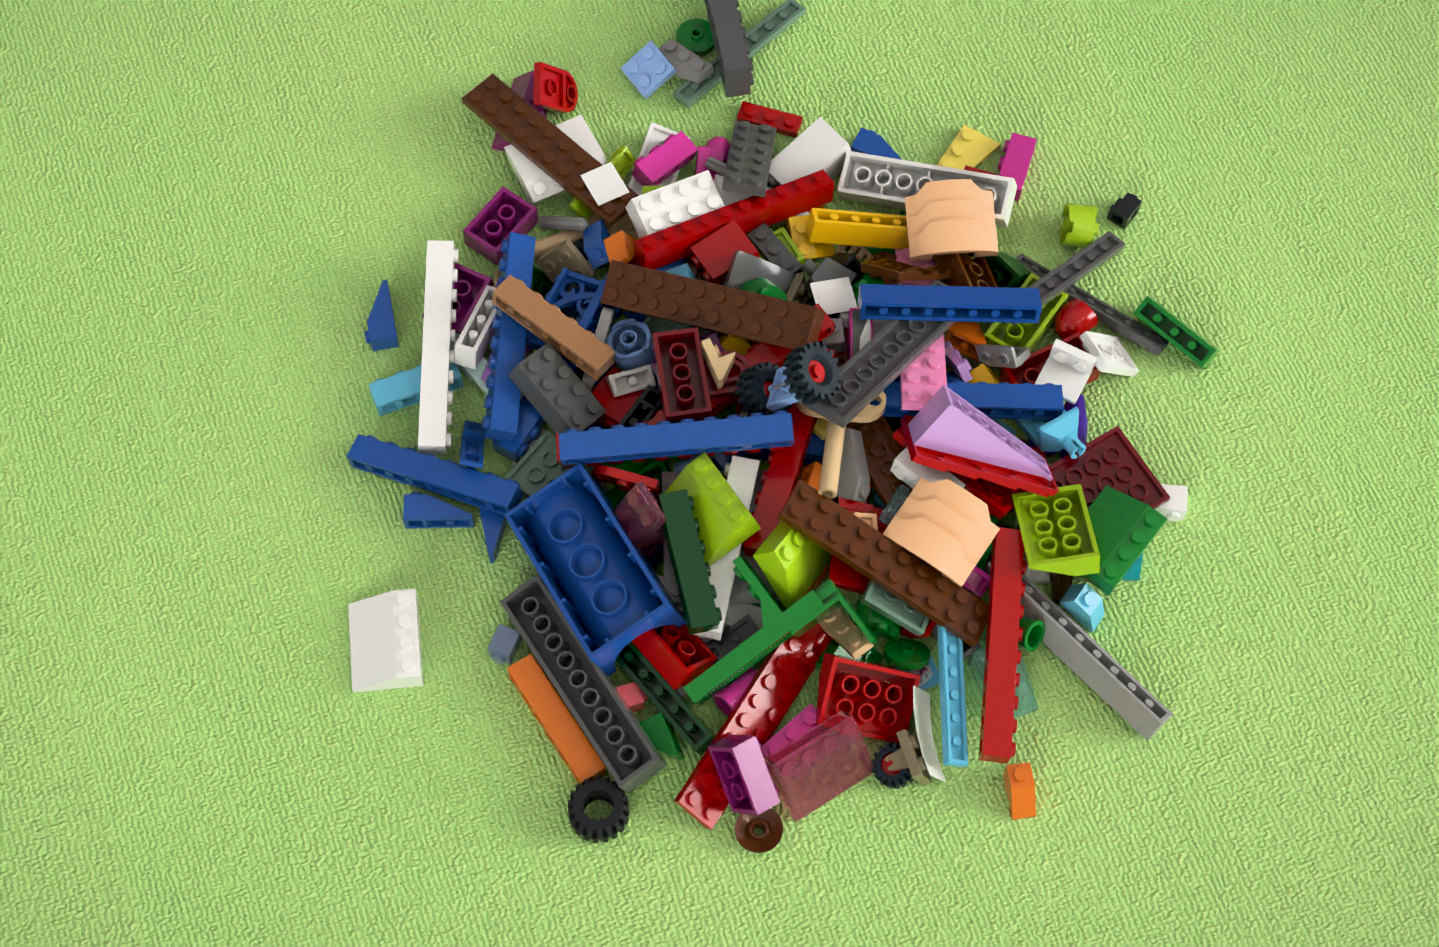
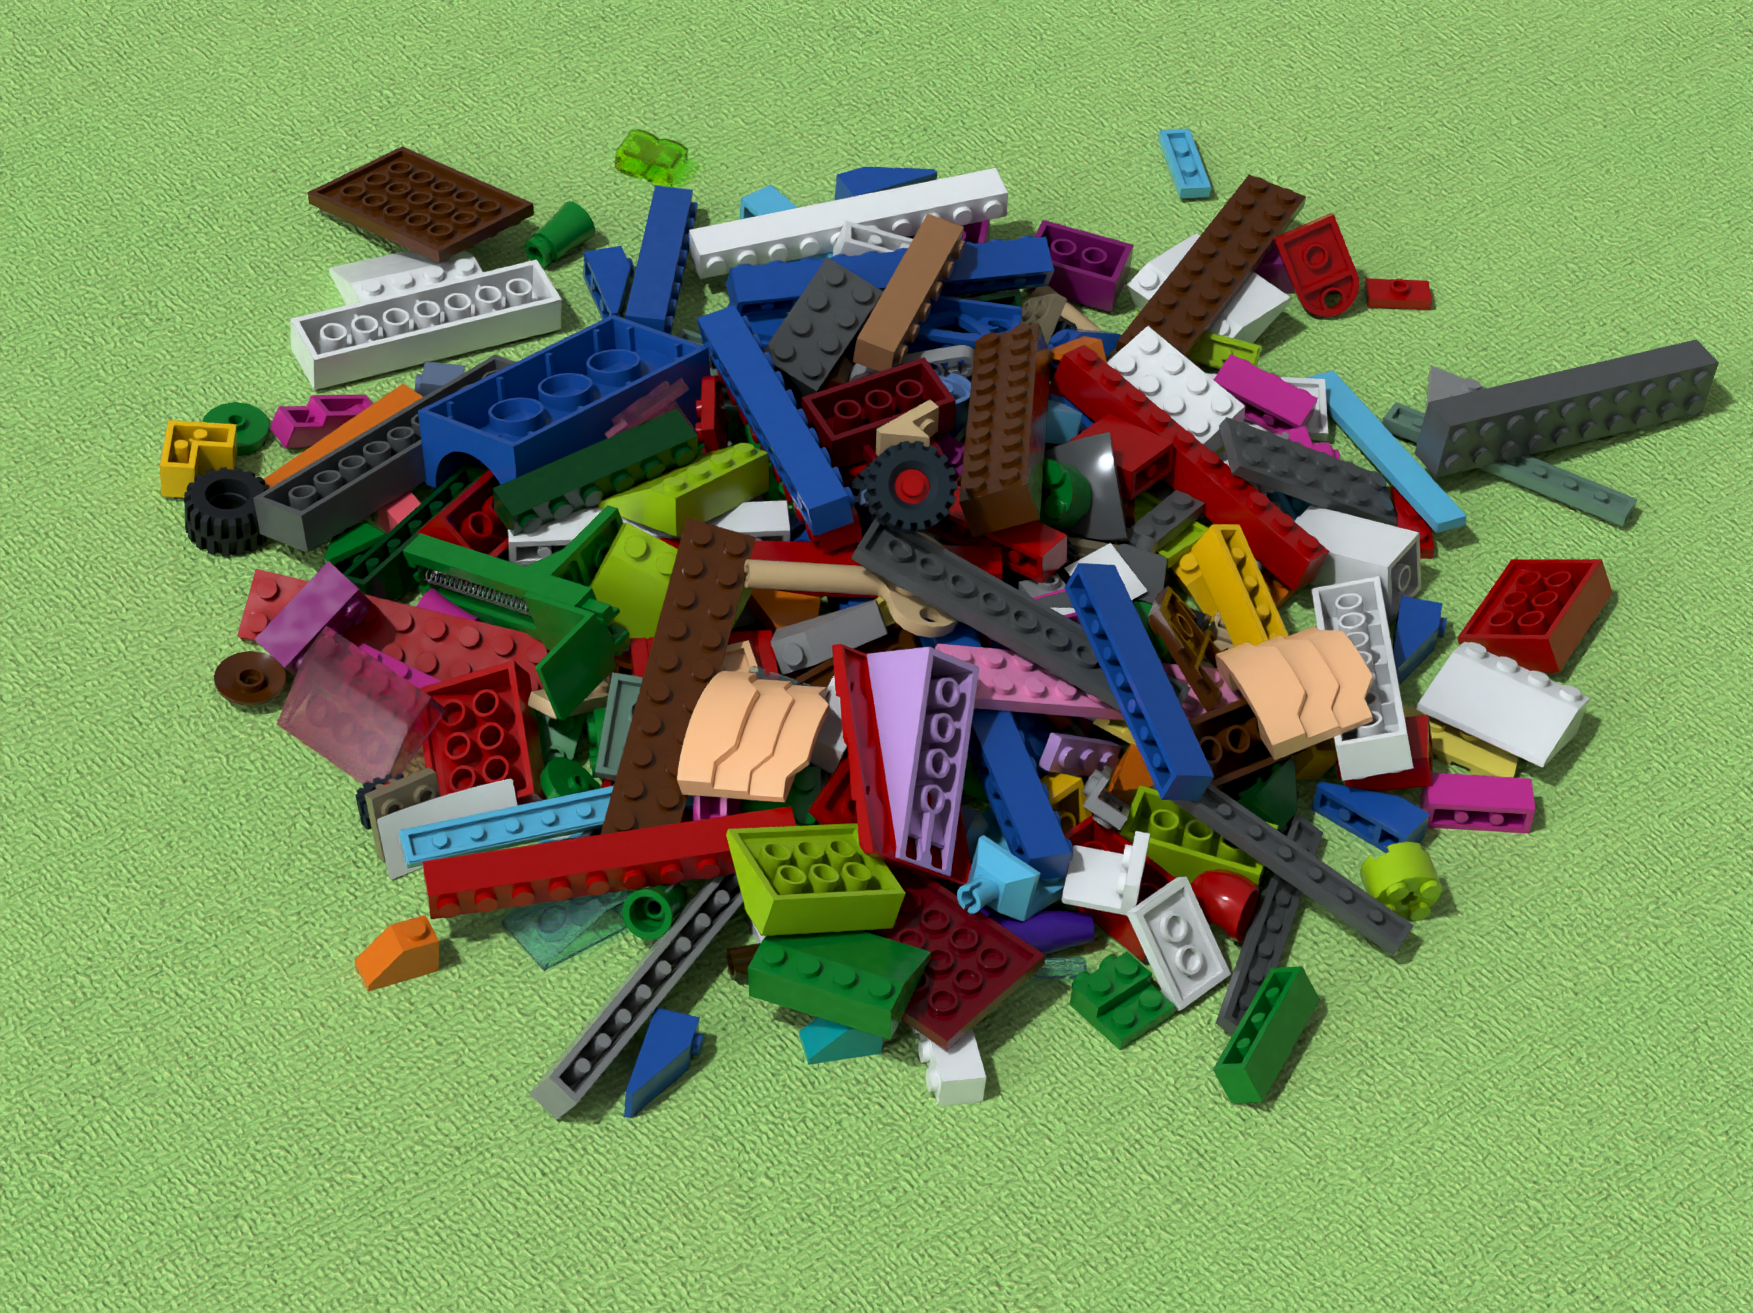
camera: 70 degrees right, 20 degrees down
blue slope [459,420,485,469] -> none
light grey axle [537,216,589,231] -> none
white sticker [580,162,629,206] -> none
light blue plate [620,40,677,99] -> none
medium azure slope [1059,583,1105,633] -> none
black brick [1107,193,1142,230] -> none
none -> yellow brick [160,420,237,498]
none -> green plate [202,402,270,456]
none -> dark pink slope [270,394,373,449]
none -> white brick [290,260,562,390]
none -> reddish brown plate [308,146,534,263]
none -> green plant [524,201,595,268]
none -> clear neon green brick [615,129,689,187]
none -> blue slope [624,1007,704,1118]
none -> clear light blue axle [1029,957,1087,979]
none -> green plate [1069,951,1176,1050]
none -> medium azure plate [1158,129,1211,199]
none -> medium azure tile [1306,371,1467,533]
none -> blue slope [1312,782,1430,853]
none -> red plate [1364,278,1432,310]
none -> white slope [1416,641,1590,768]
none -> red slope [1457,559,1613,674]

